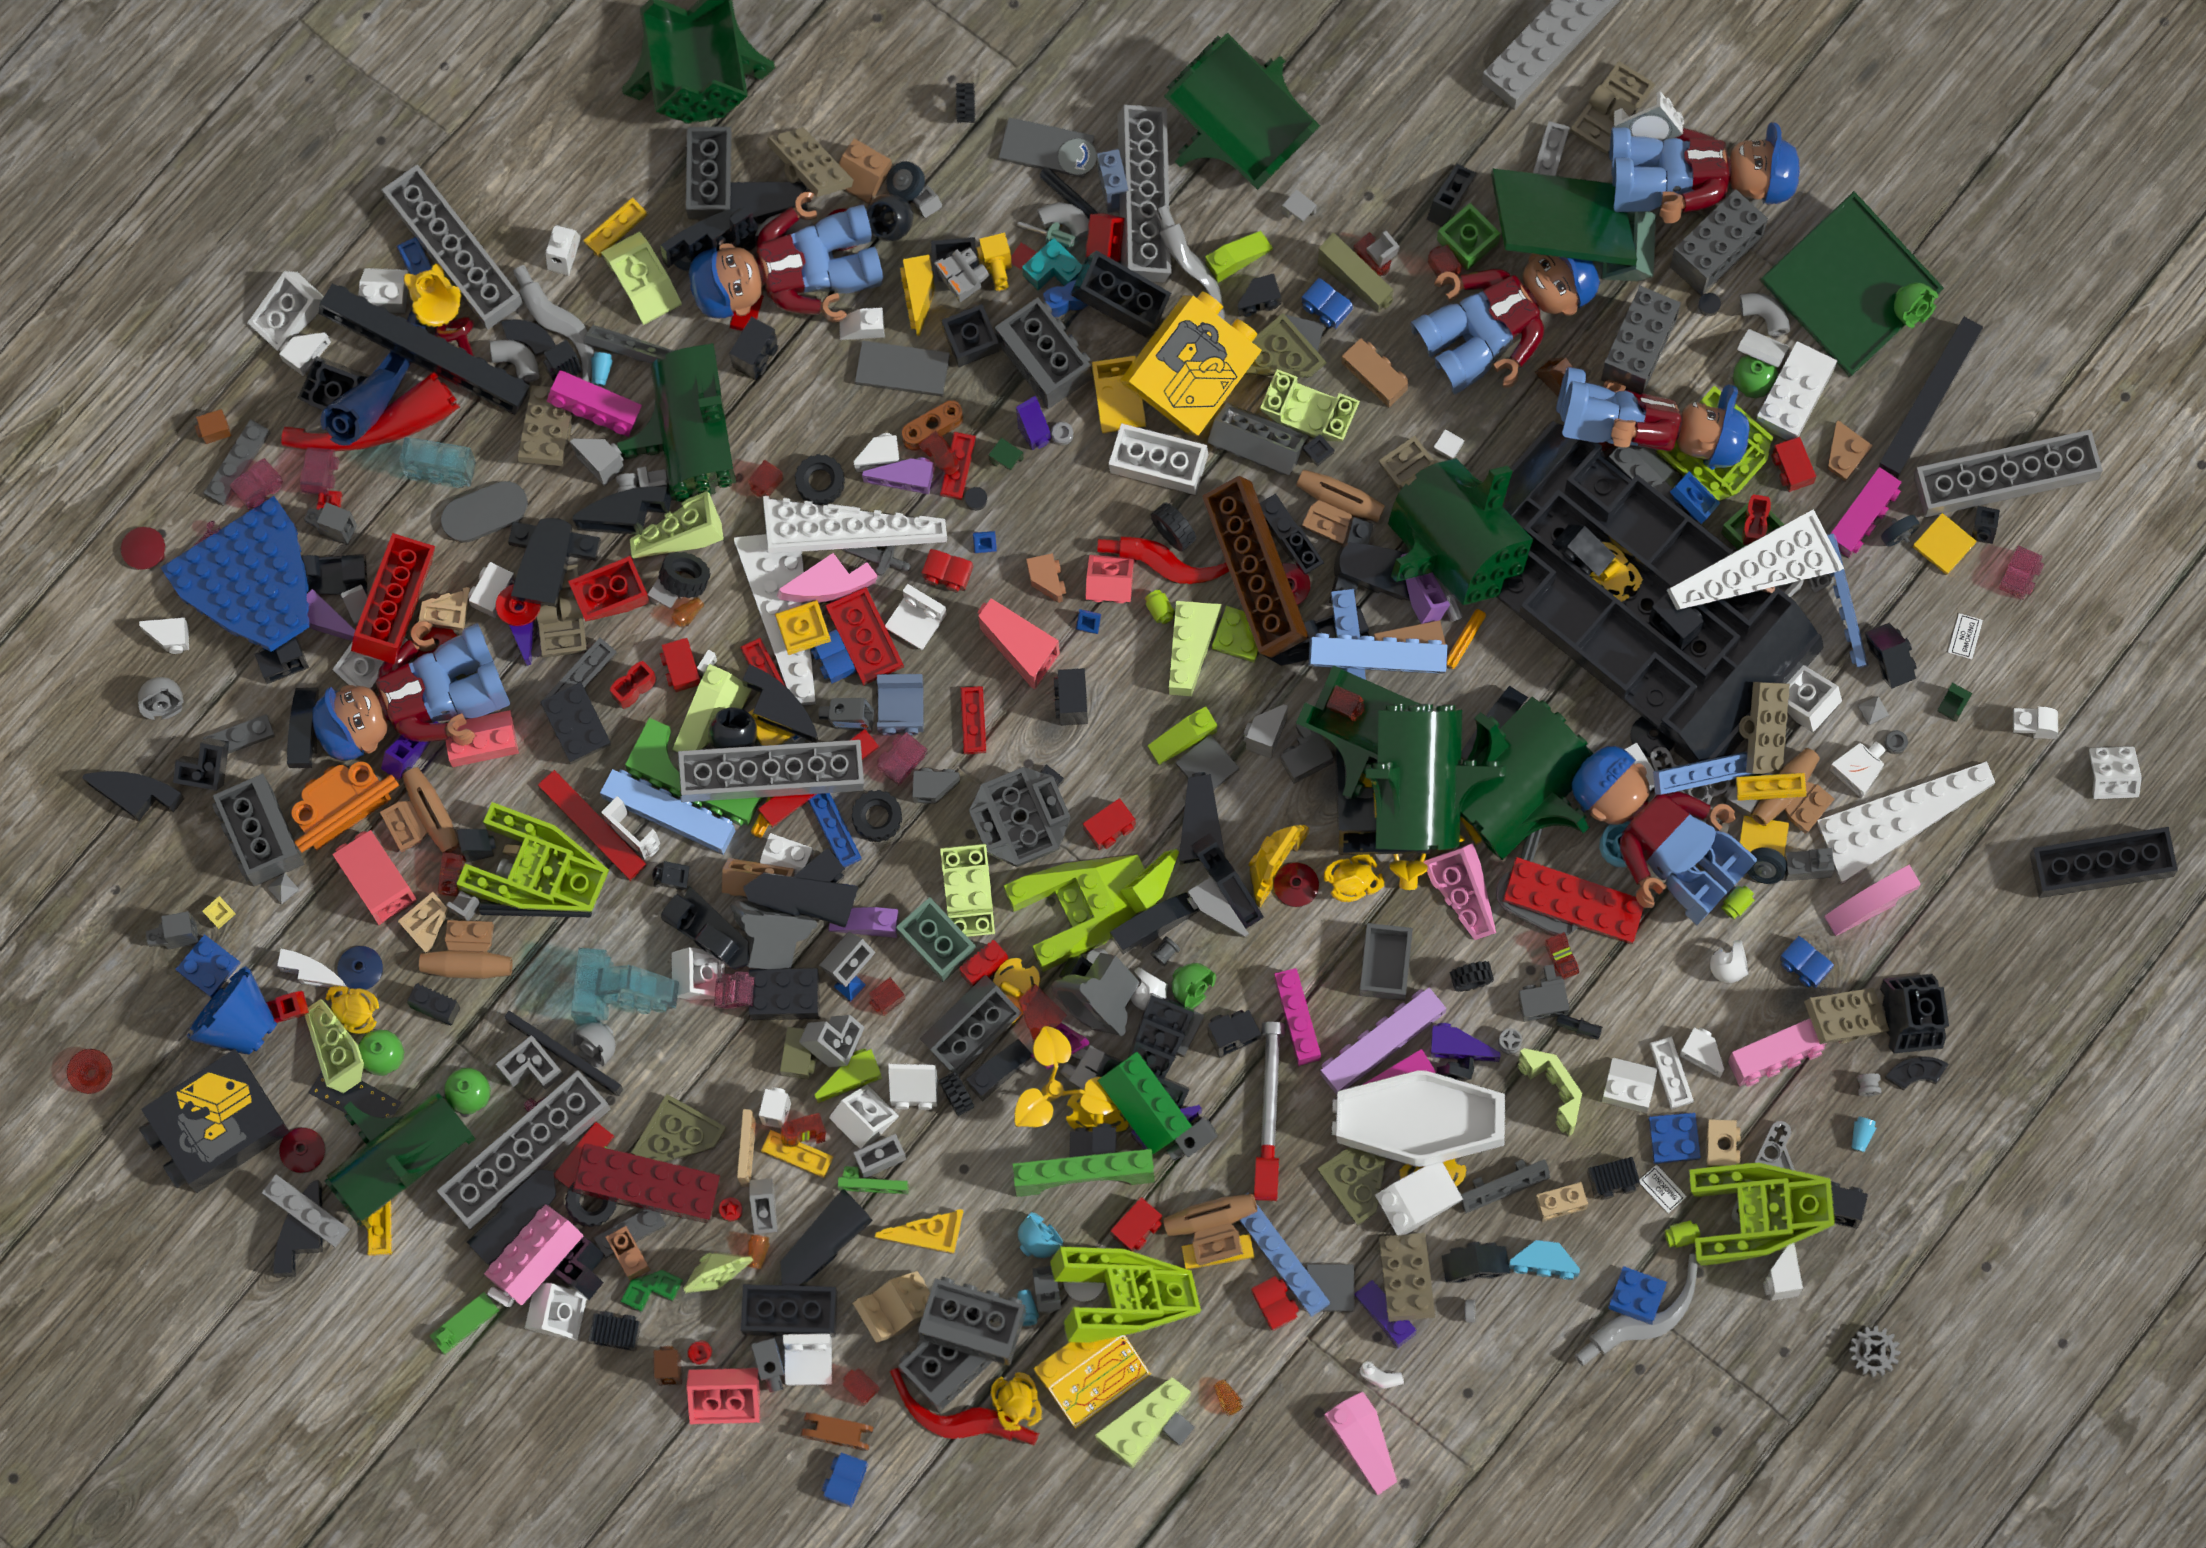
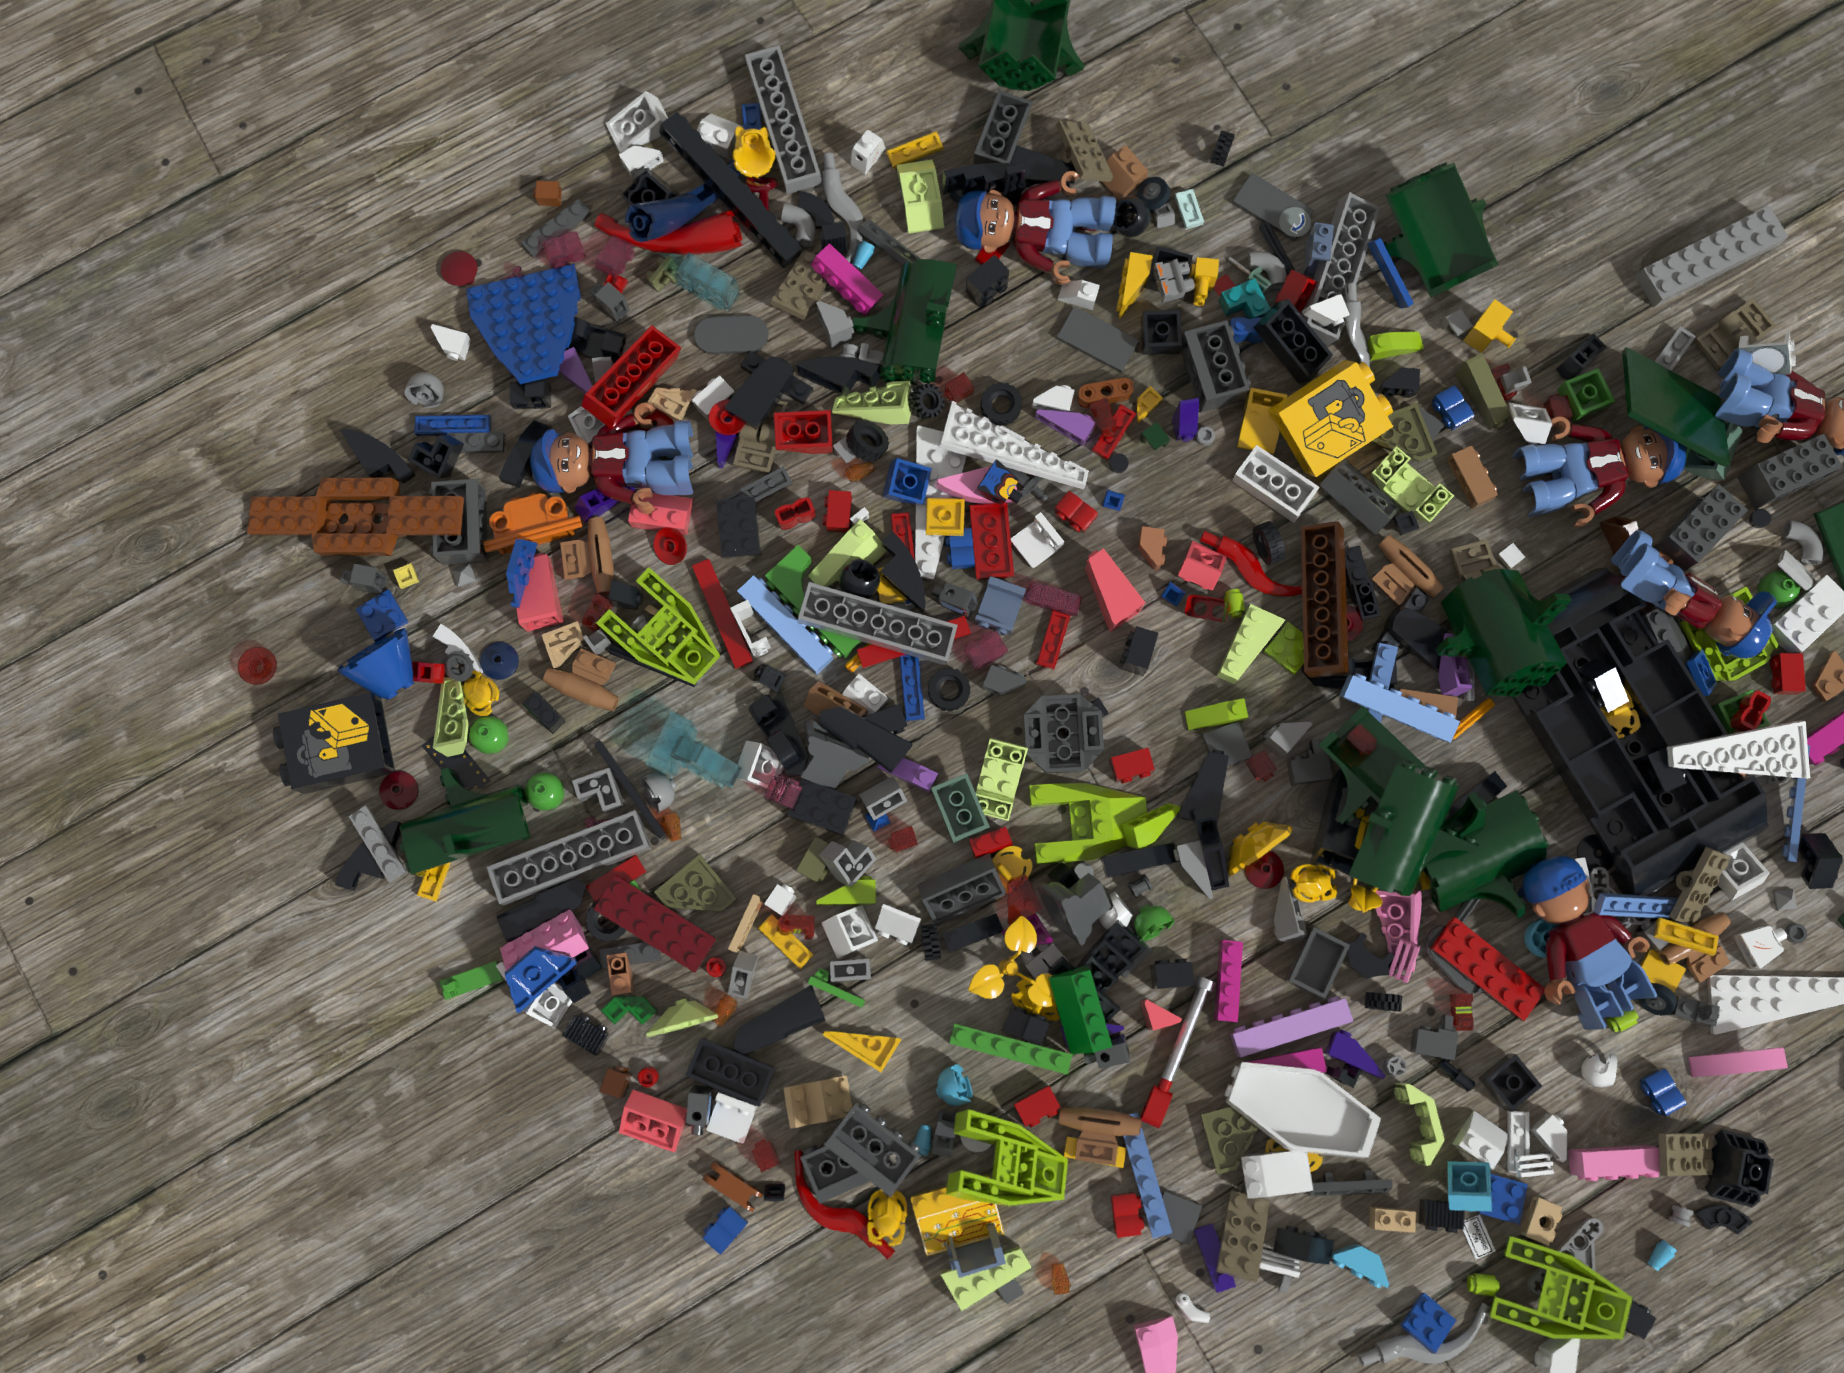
camera: 15 degrees right, 5 degrees up
none -> dark orange piece [247,478,464,556]
none -> blue tile [414,415,491,436]
none -> dark grey gear [444,651,474,681]
none -> blue wing [504,946,577,1014]
none -> blue wing [506,539,538,608]
none -> olive hips [645,255,679,292]
none -> red dish [654,528,687,565]
none -> clear orange cone [661,812,682,842]
none -> black slope [764,1184,785,1202]
none -> blue slope [882,458,932,505]
none -> black tyre [909,383,945,419]
none -> sand blue panel [946,1223,1006,1278]
none -> torso [974,459,1023,505]
none -> clear pink beam [1024,582,1082,616]
none -> yellow tile [1137,386,1163,423]
none -> coral slope [1140,999,1182,1031]
none -> light aqua plate [1175,189,1204,229]
none -> red piece [1185,594,1229,623]
none -> clear red brick [1245,750,1277,782]
none -> white tile [1260,1249,1300,1278]
none -> light grey slope [1274,877,1308,943]
none -> white slope [1302,294,1350,326]
none -> black piece [1347,932,1395,978]
none -> blue tile [1367,238,1414,309]
none -> bright pink tile [1388,939,1421,983]
none -> medium azure brick [1448,1161,1492,1212]
none -> yellow brick [1463,299,1516,353]
none -> black brick [1479,1053,1542,1112]
none -> white slope [1508,403,1552,445]
none -> white tile [1515,1153,1554,1177]

